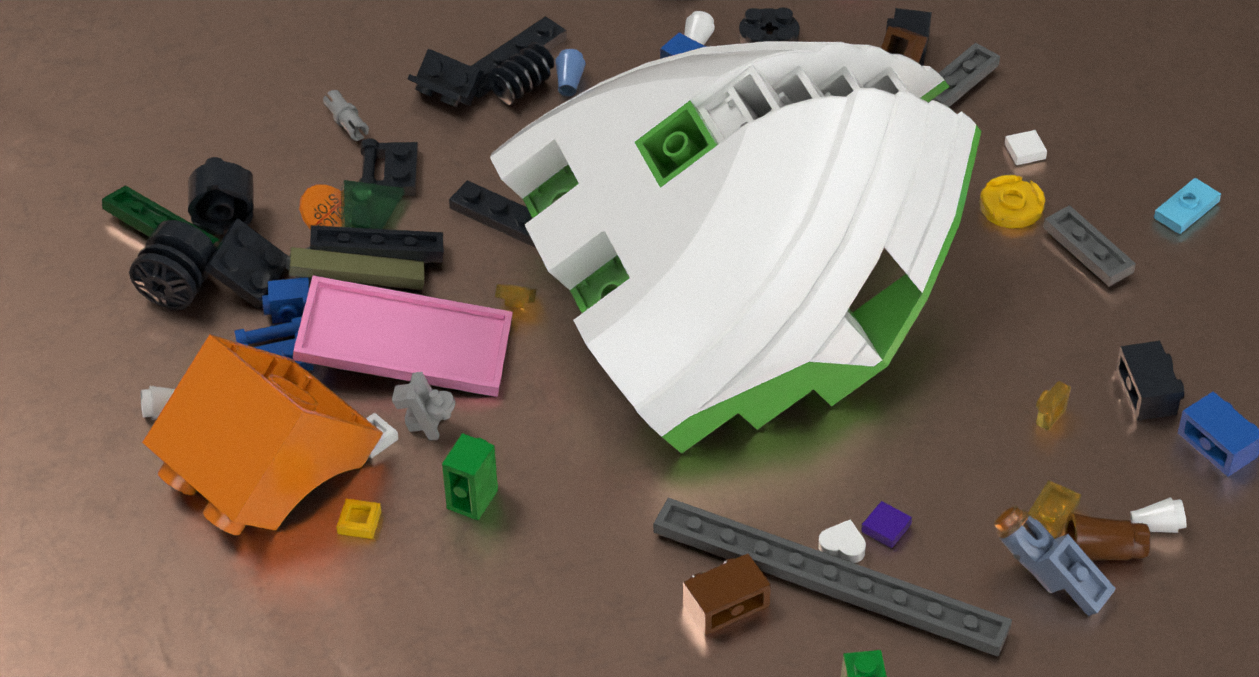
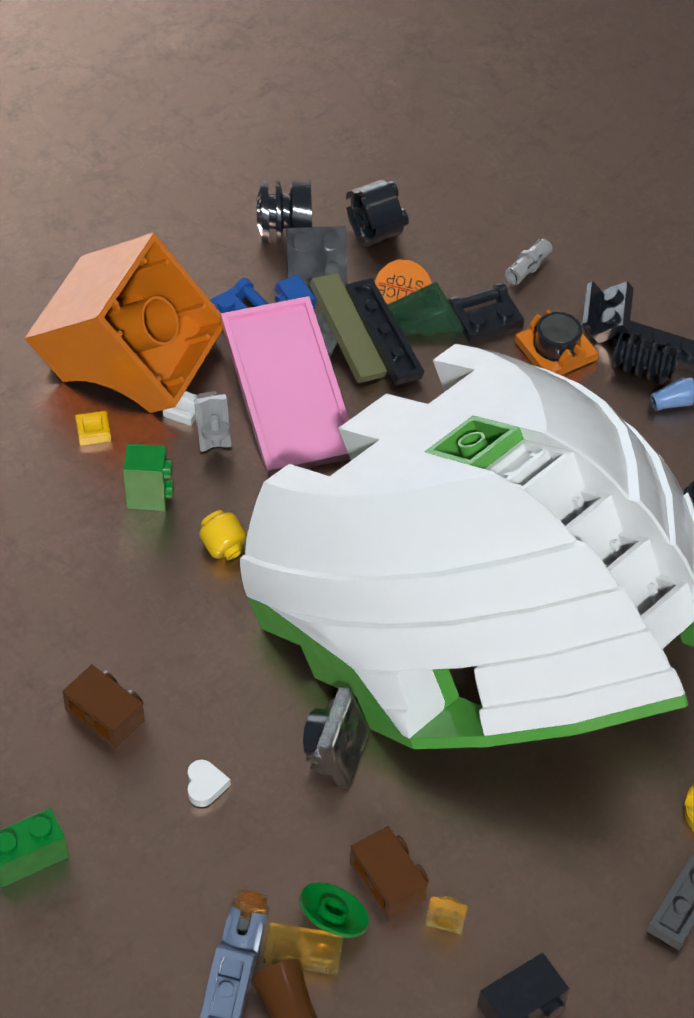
camera: 65 degrees right, 5 degrees up
dark green plate [102,185,220,249] -> none
dark grey plate [653,497,1012,656] -> none
dark purple tile [861,501,912,548] -> none
none -> yellow head [199,510,247,560]
none -> green dish [299,882,369,938]
none -> clear smoke piece [303,688,370,788]
none -> reddish brown brick [350,826,429,920]
none -> piece [515,310,599,375]

